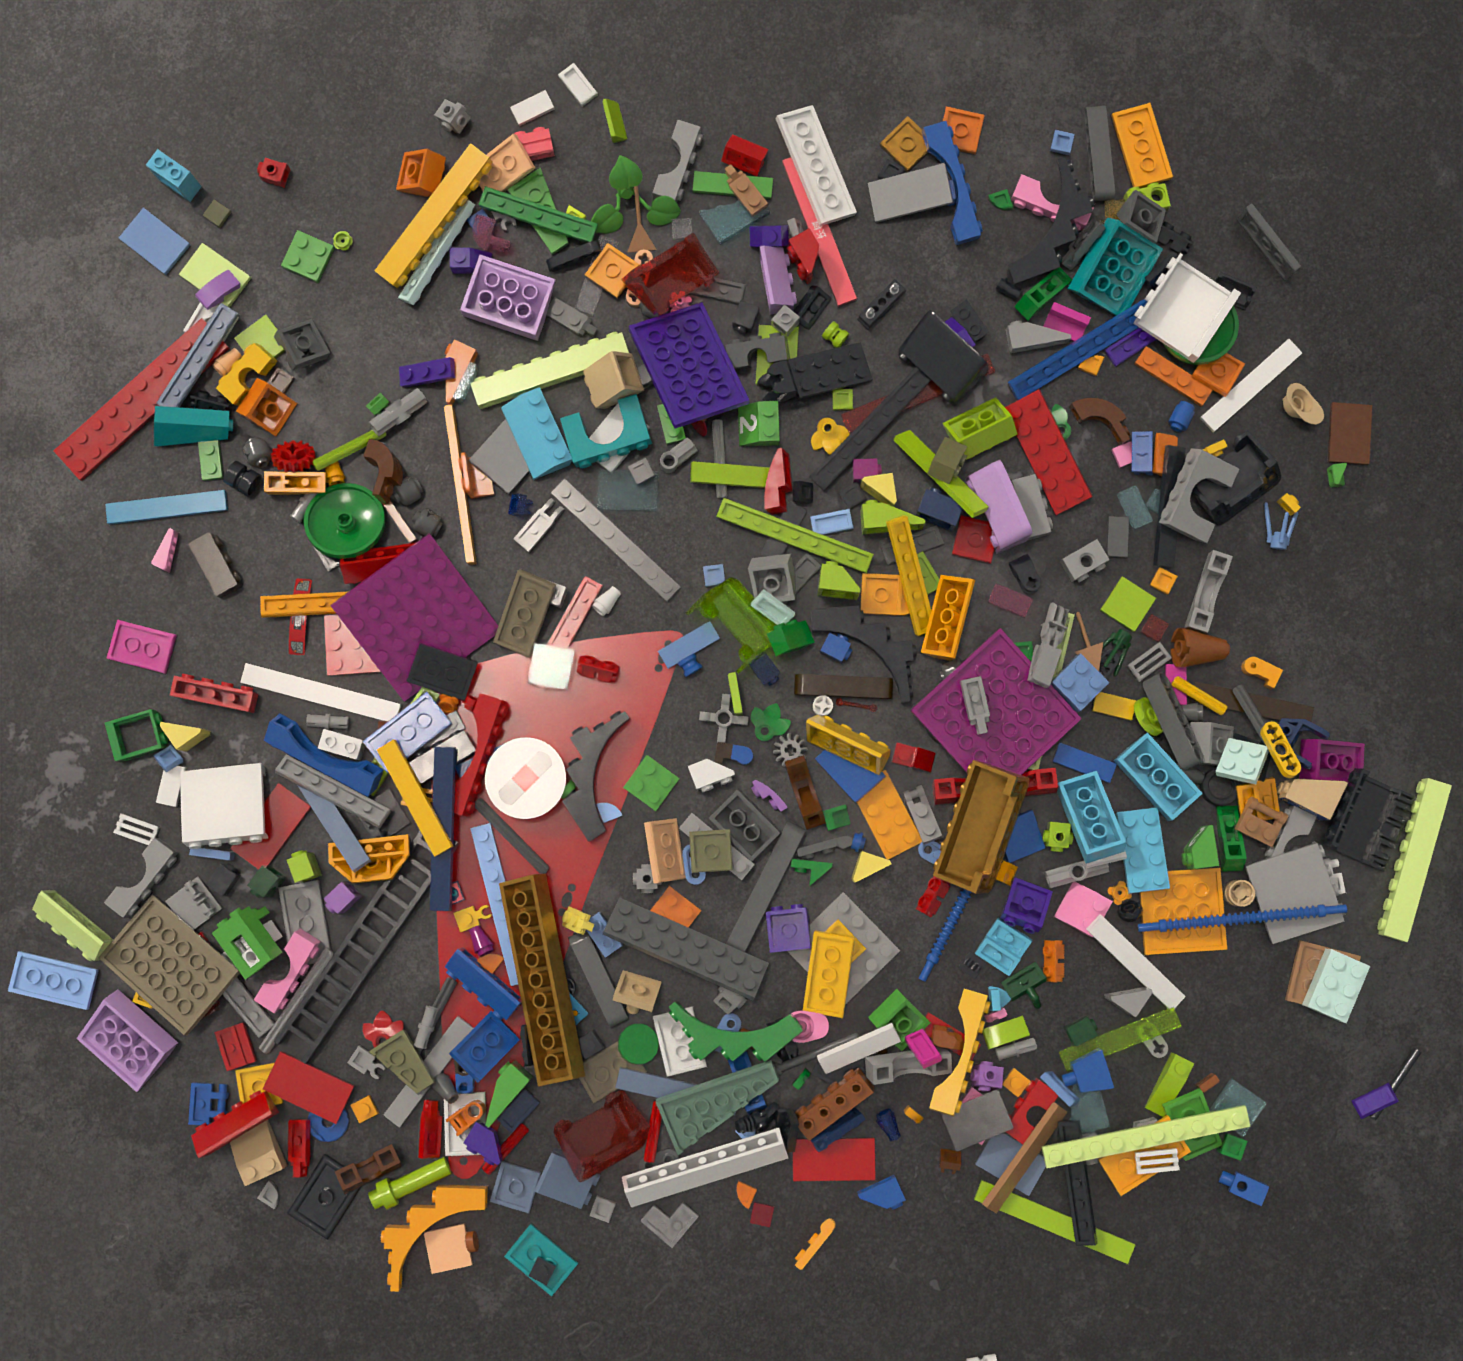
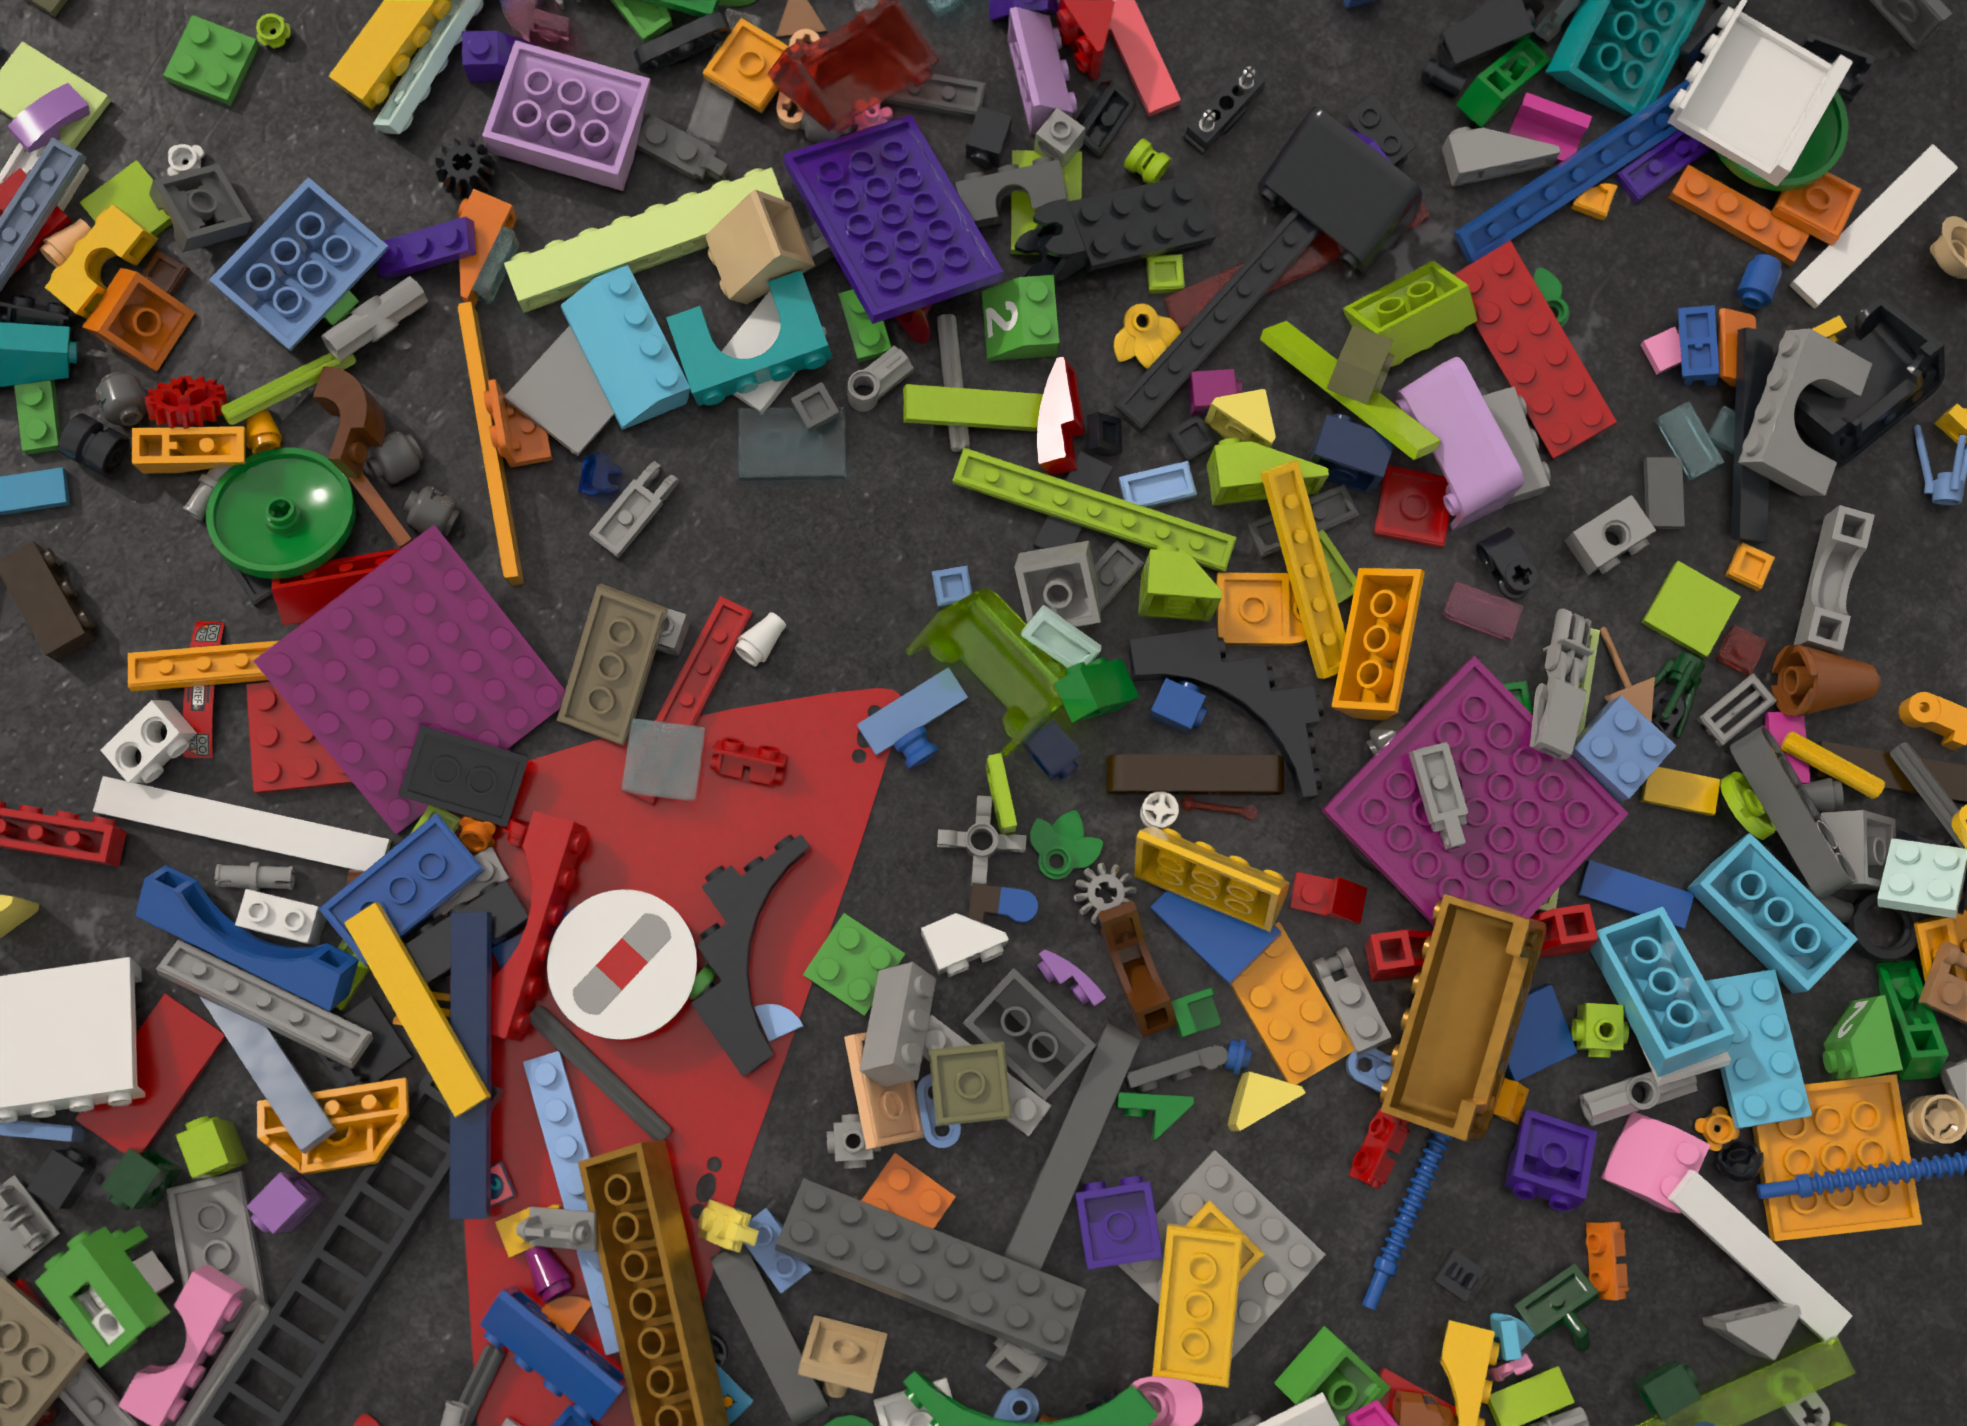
camera: 15 degrees left, 5 degrees down
plate [551,478,681,602] -> none
medium azure slope [975,917,1032,976] -> none
reddish brown arch [1069,398,1130,446] -> none
none -> white brick [101,700,197,783]
none -> white plate [167,144,204,176]
none -> medium blue slope [209,177,389,351]
none -> black gear [435,137,496,200]
none -> light grey hinge [516,1206,596,1251]
none -> light grey brick [859,962,936,1087]

